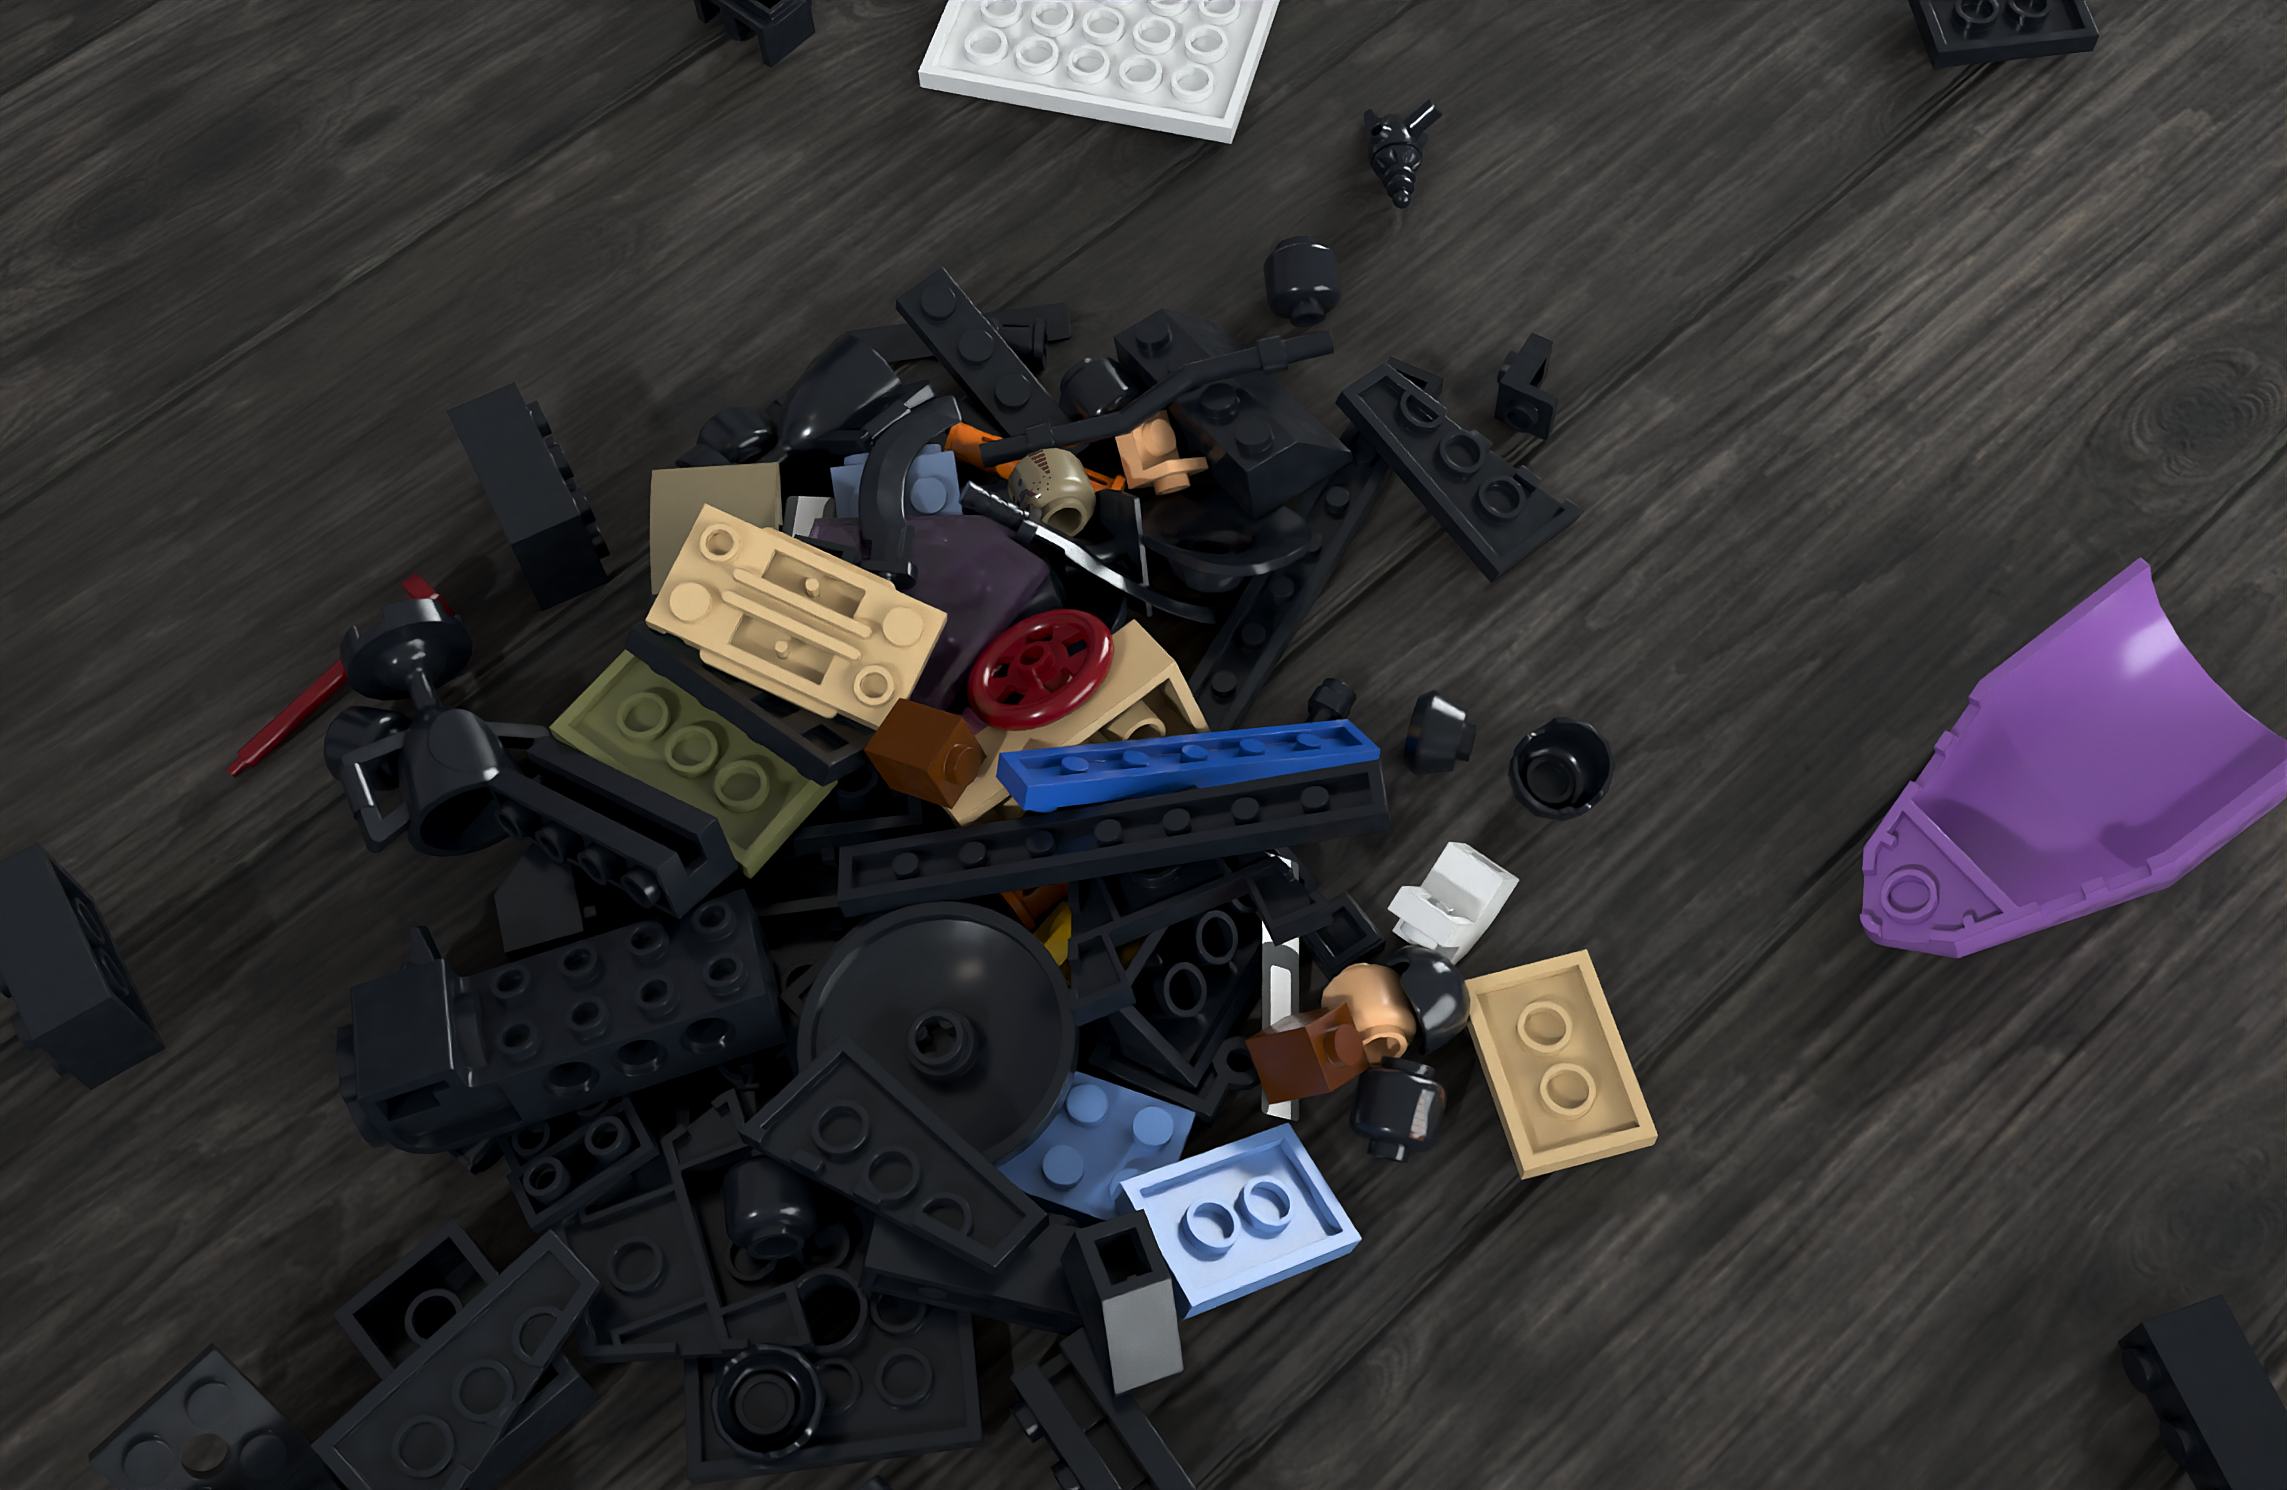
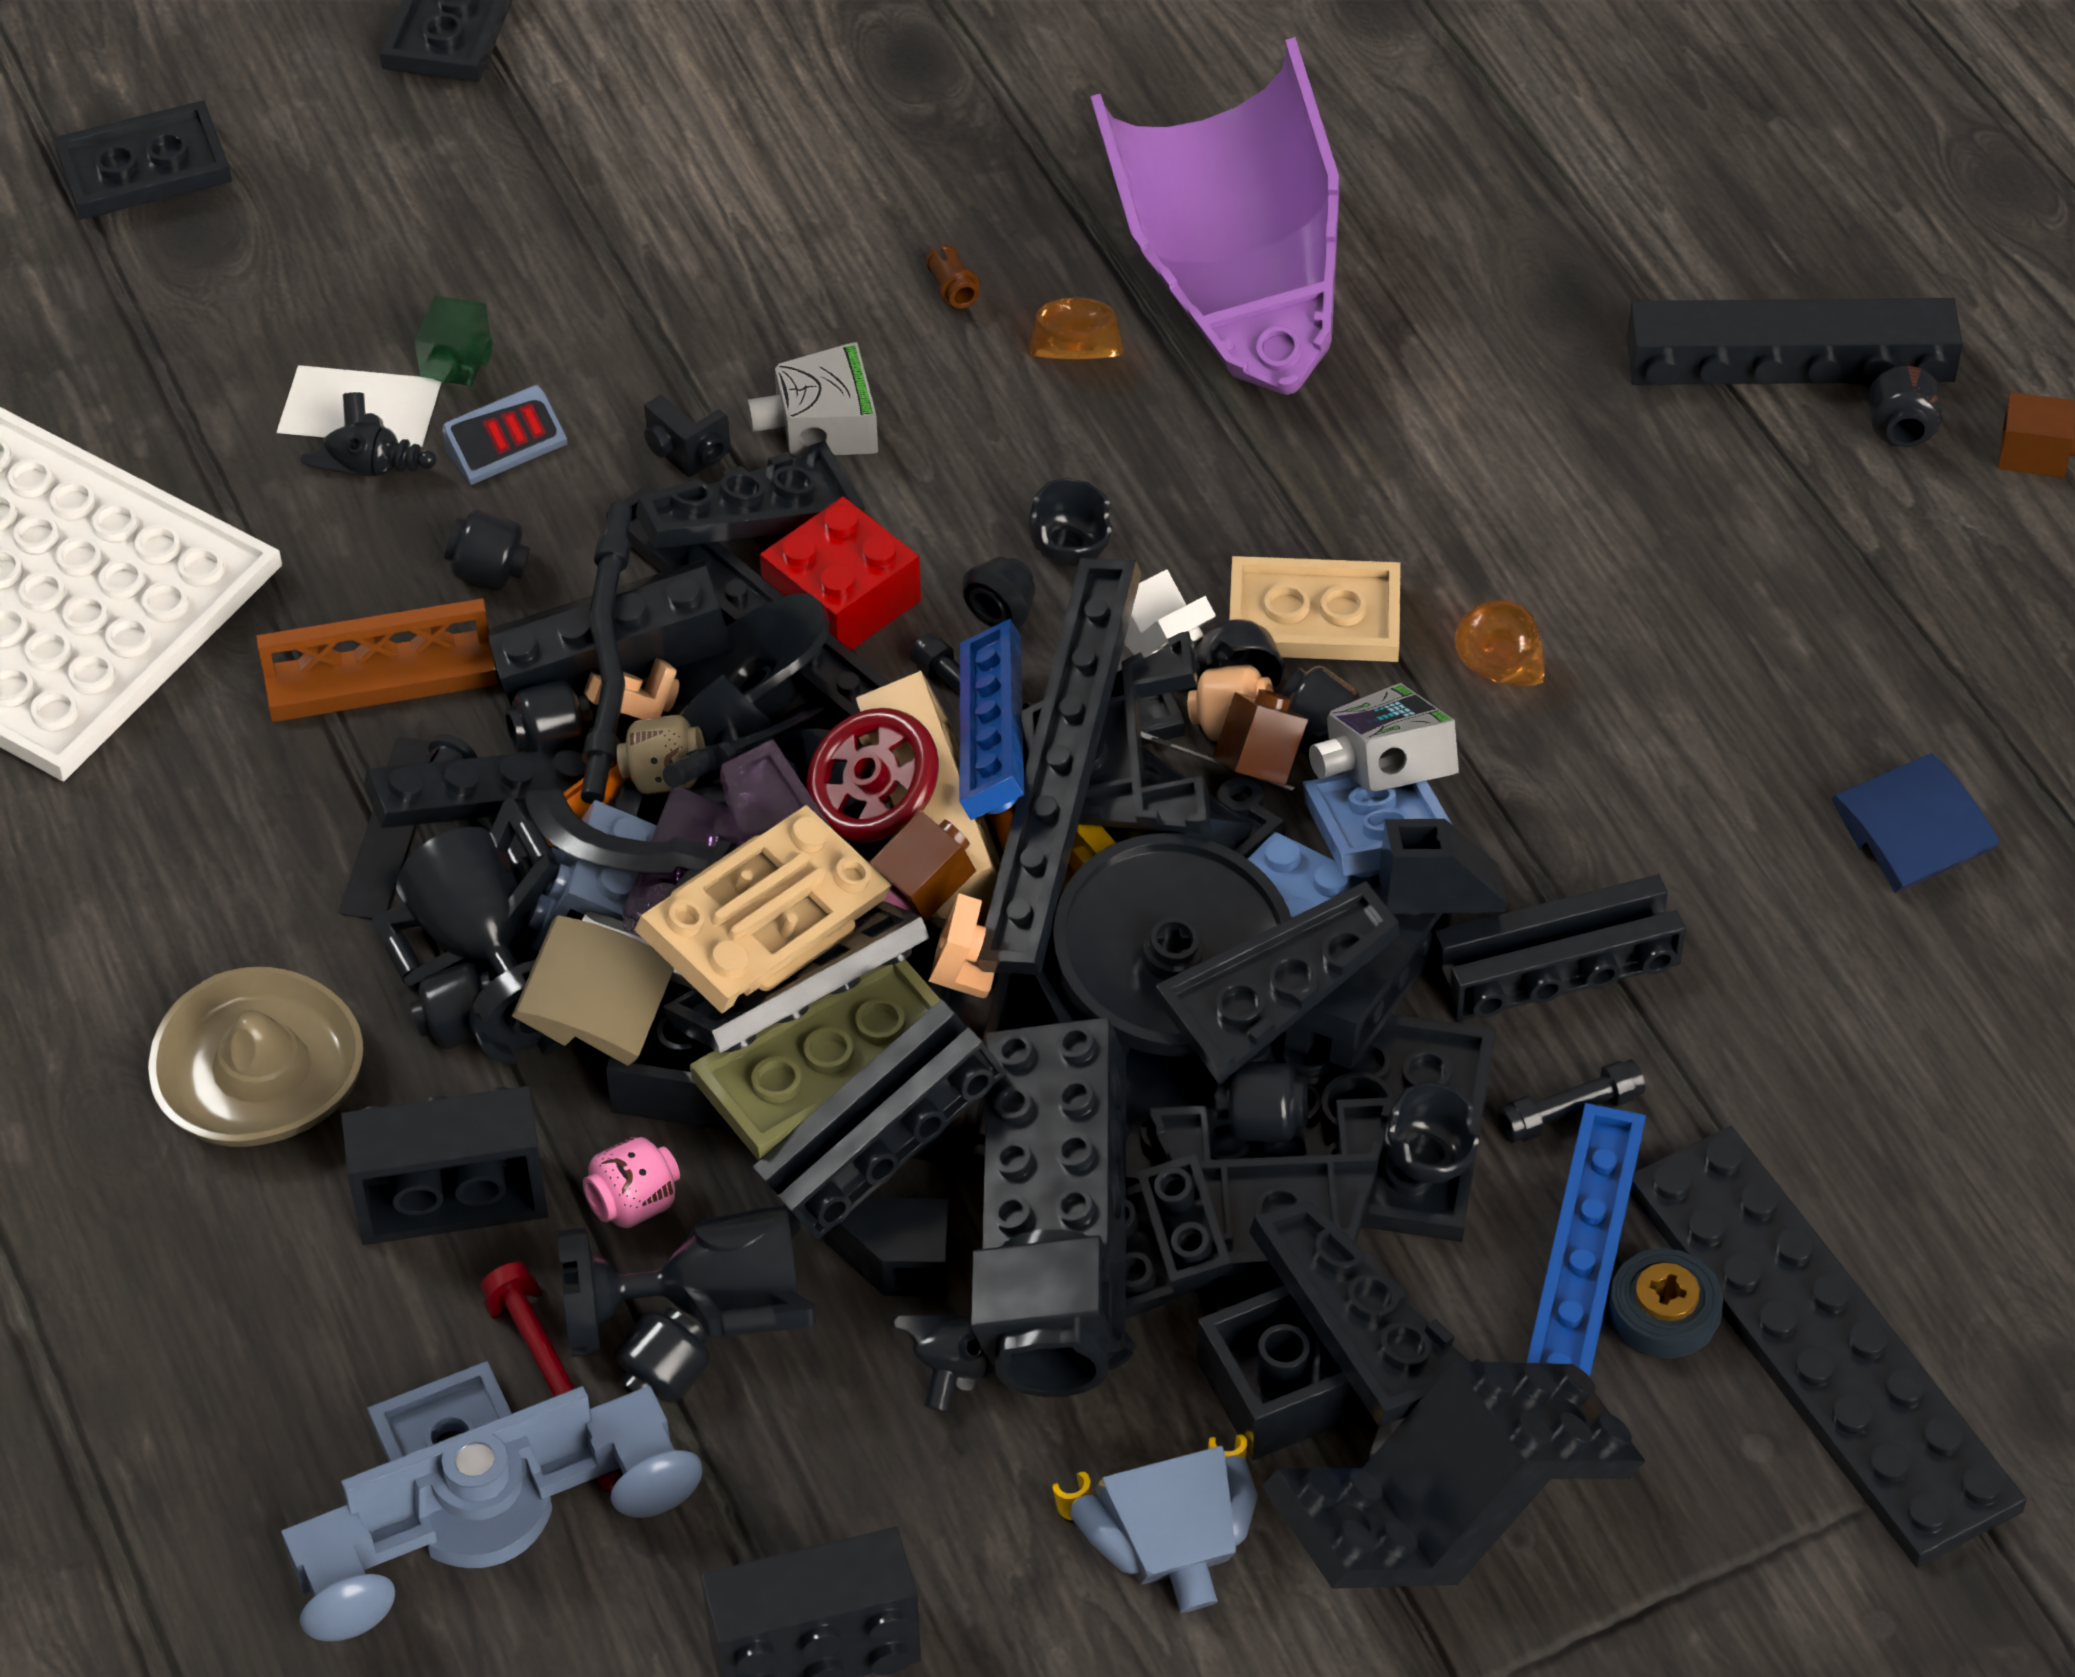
camera: 75 degrees left, 10 degrees down
none -> dark tan hat [148,967,363,1147]
none -> dark orange fence [256,598,498,722]
none -> white sticker [276,365,442,447]
none -> sand blue piece [281,1361,702,1642]
none -> clear green brick [415,295,493,386]
none -> slope [442,385,568,485]
none -> bright pink head [583,1137,680,1228]
none -> light grey torso [747,342,878,456]
none -> red brick [760,496,921,650]
none -> reddish brown pin [926,244,980,309]
none -> light nougat bracket [929,893,995,998]
none -> clear orange piece [1028,297,1124,359]
none -> sand blue torso [1052,1435,1258,1613]
none -> light grey torso [1309,683,1459,792]
none -> clear orange piece [1455,600,1545,686]

